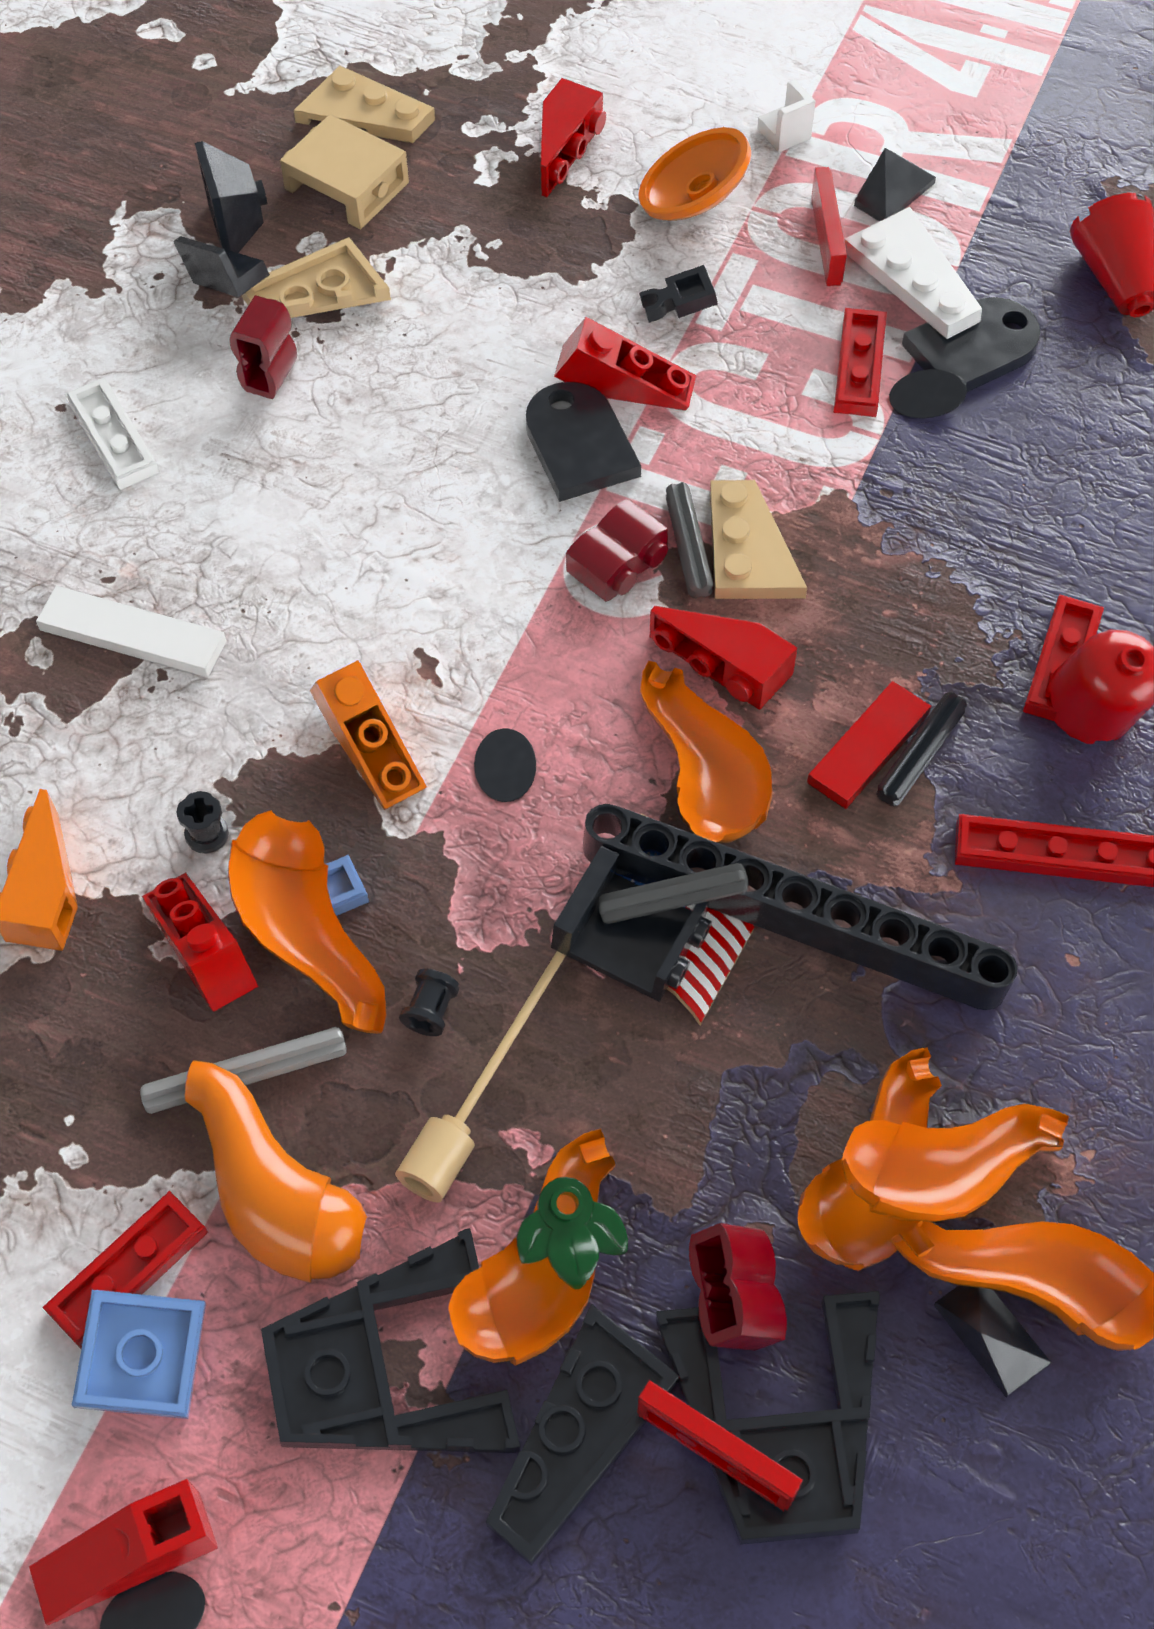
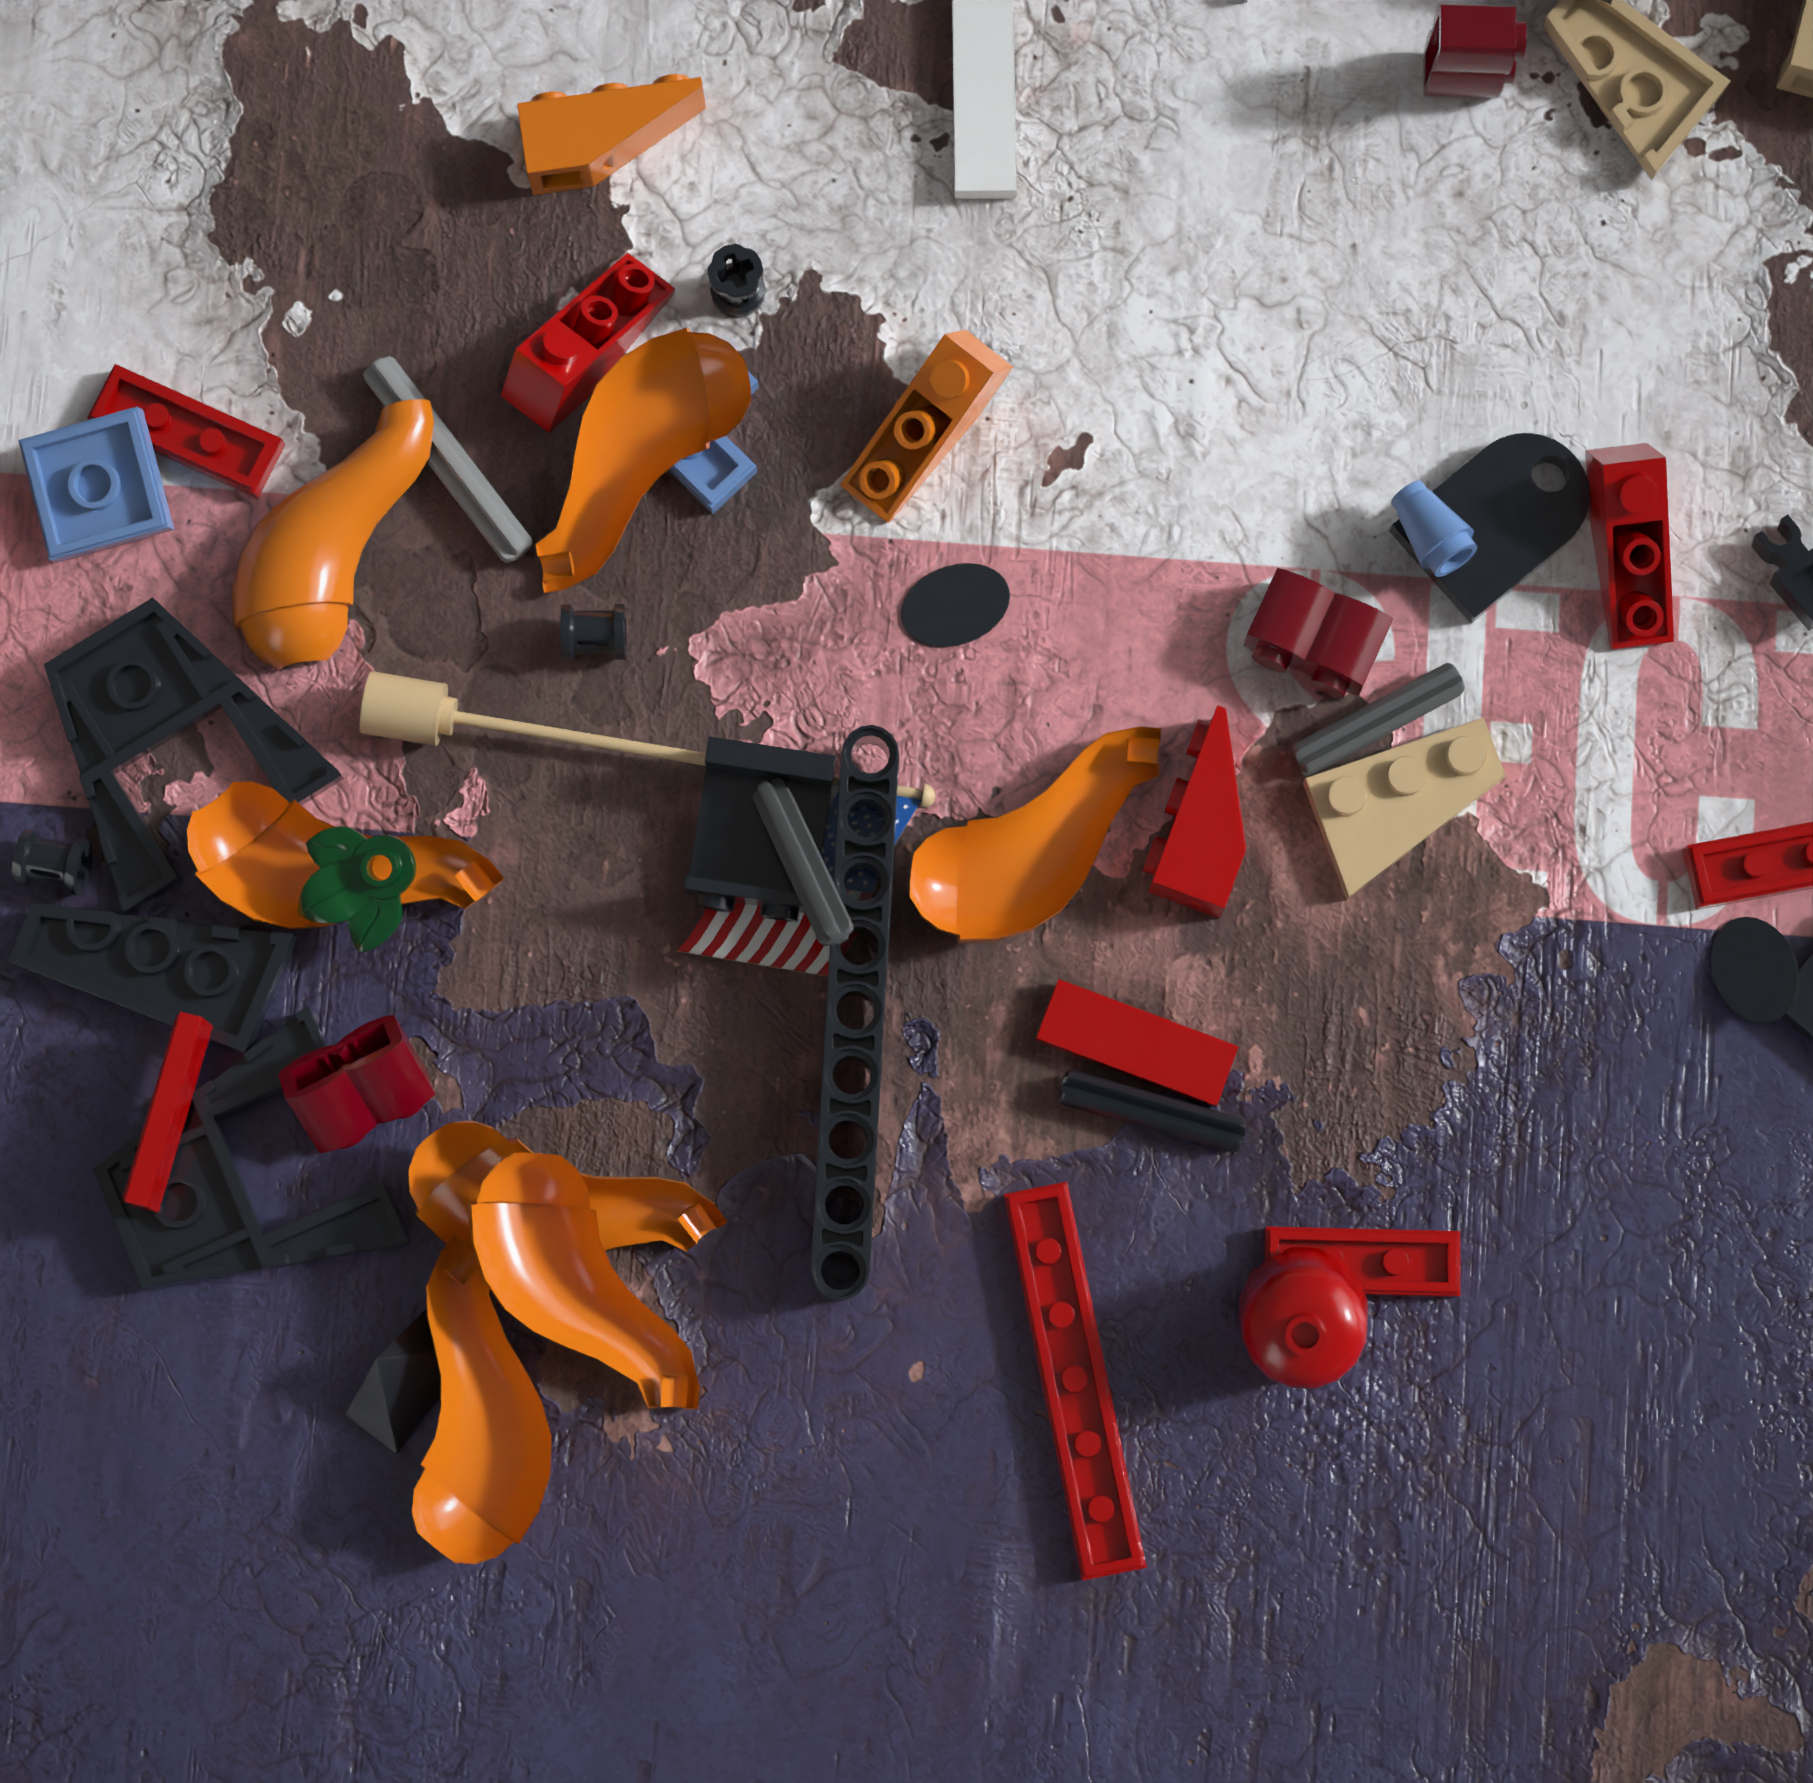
camera: 70 degrees right, 20 degrees up
none -> black bush [11,829,93,896]
none -> medium blue cone [1391,480,1477,577]

